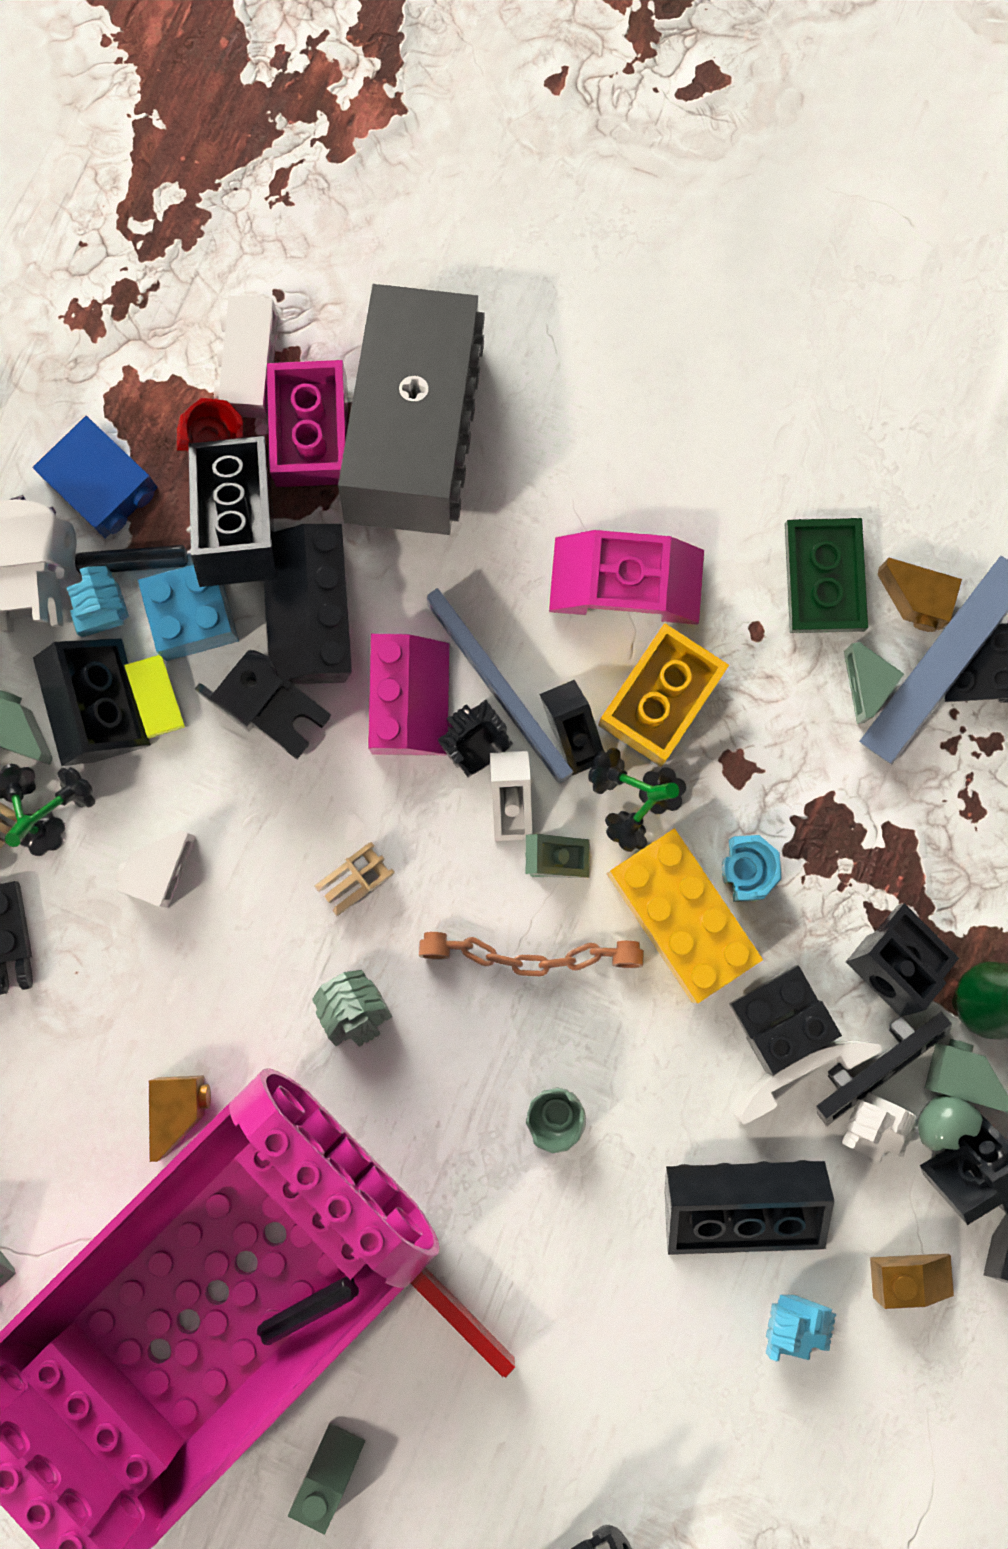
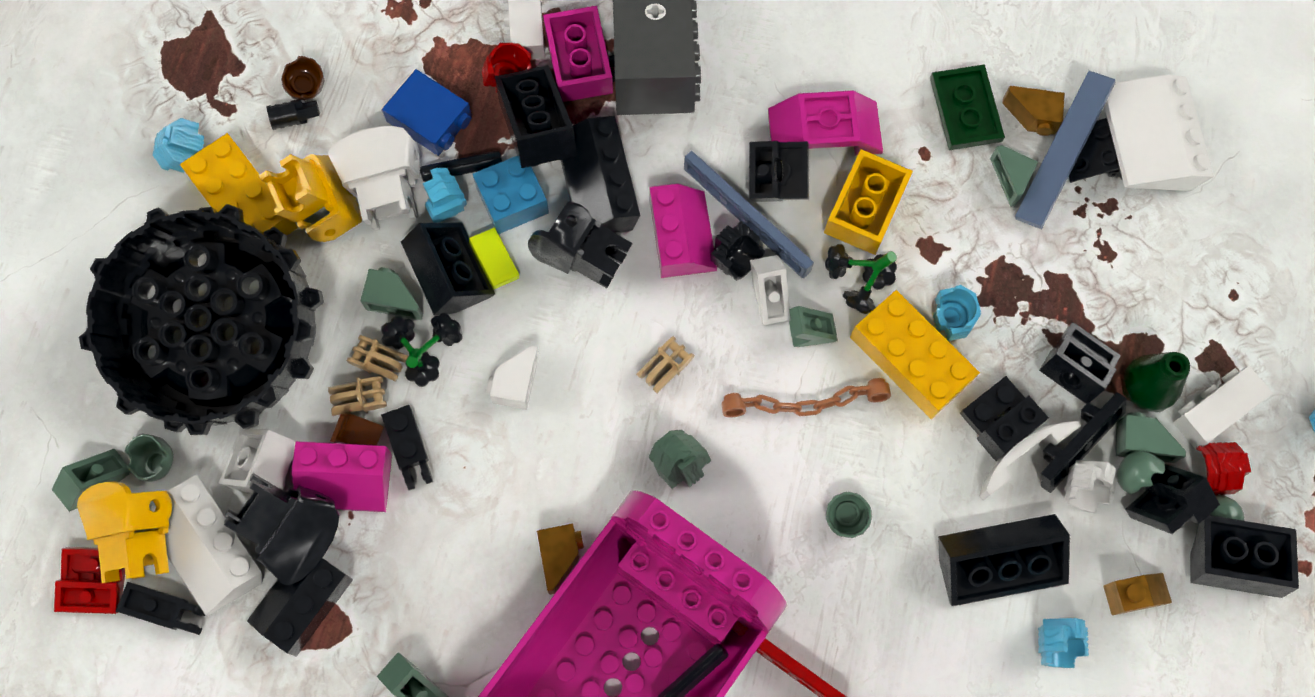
camera: 10 degrees left, 10 degrees down
black slope [539,680,604,776] -> none
none -> black brick [749,141,809,202]

